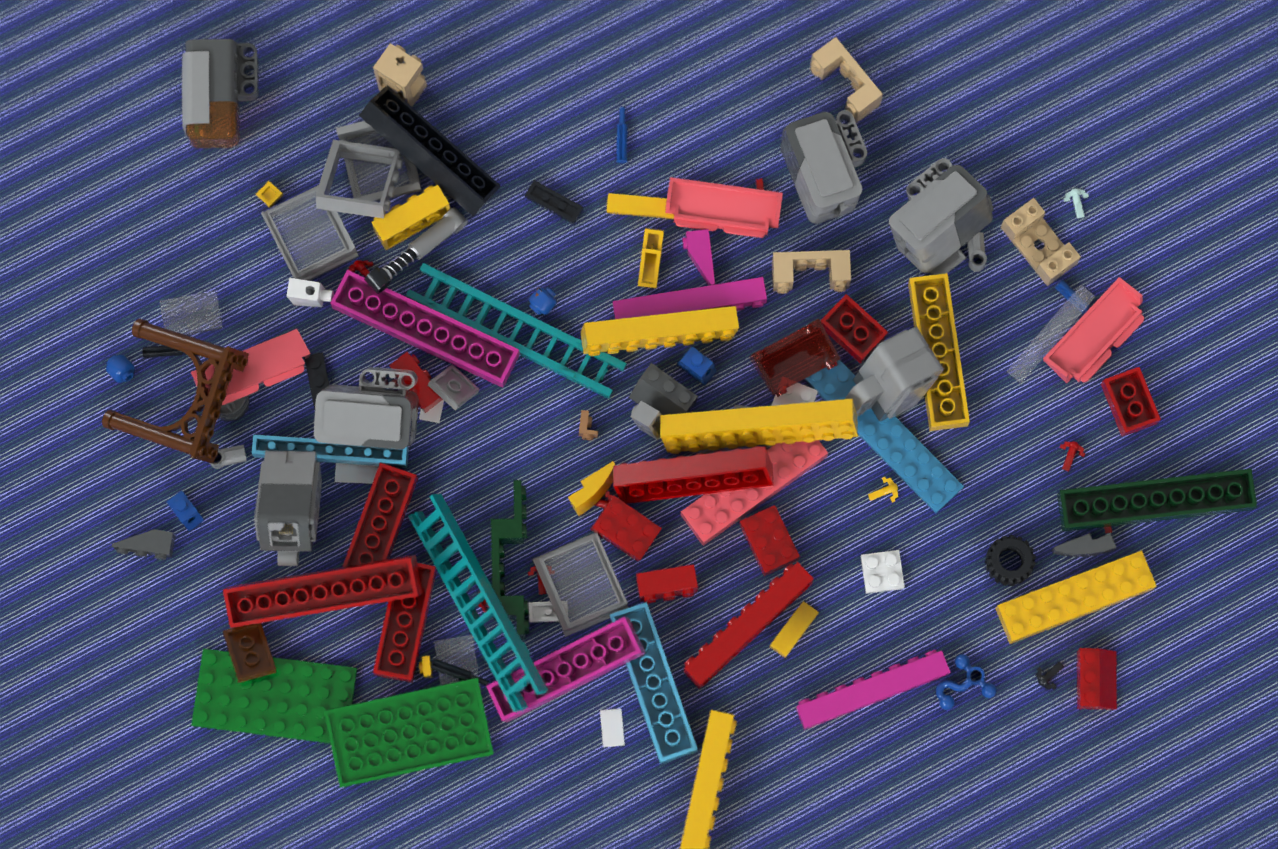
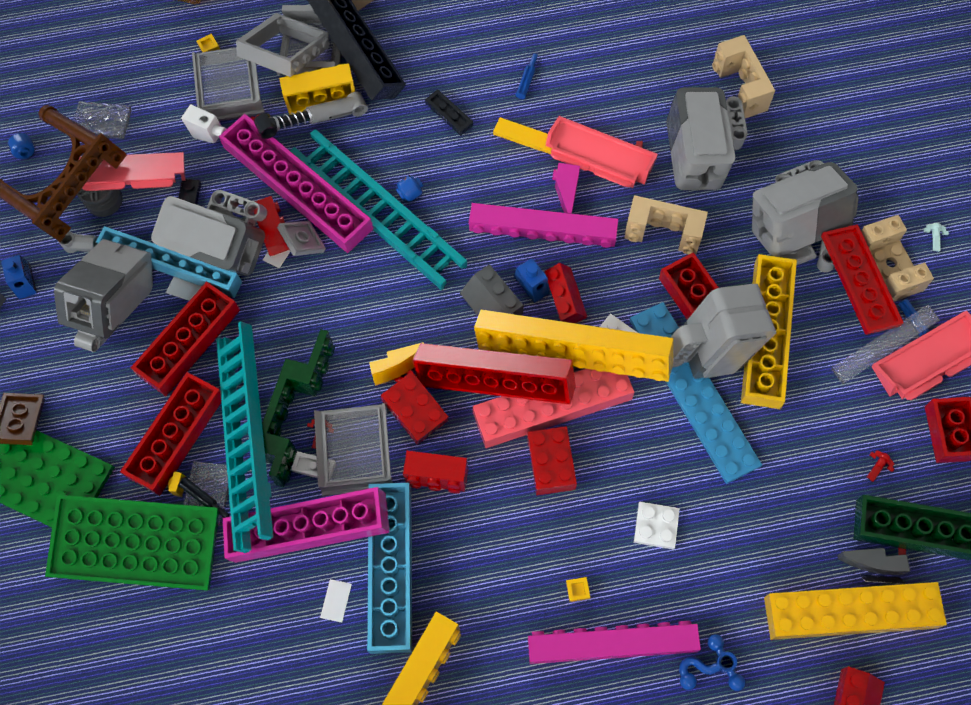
camera: 20 degrees right, 10 degrees down
black axle [142,345,183,358] -> none
red brick [223,555,423,628] -> none
medium nougat bracket [579,410,598,440] -> none
yellow brick [580,306,739,356] -> none
light grey brick [630,401,662,440] -> none
yellow slope [638,228,664,288] -> none
red brick [684,562,814,690] -> none
clear red windscreen [749,319,841,397] -> none
yellow slope [770,601,819,658] -> none
yellow piece [868,477,898,503] -> none
black tyre [985,535,1036,586] -> none
black piece [1035,661,1064,690] -> none
none -> red brick [545,263,587,323]
none -> yellow plate [566,577,590,602]
none -> red plate [821,224,904,335]
none -> black sticker [859,574,906,584]

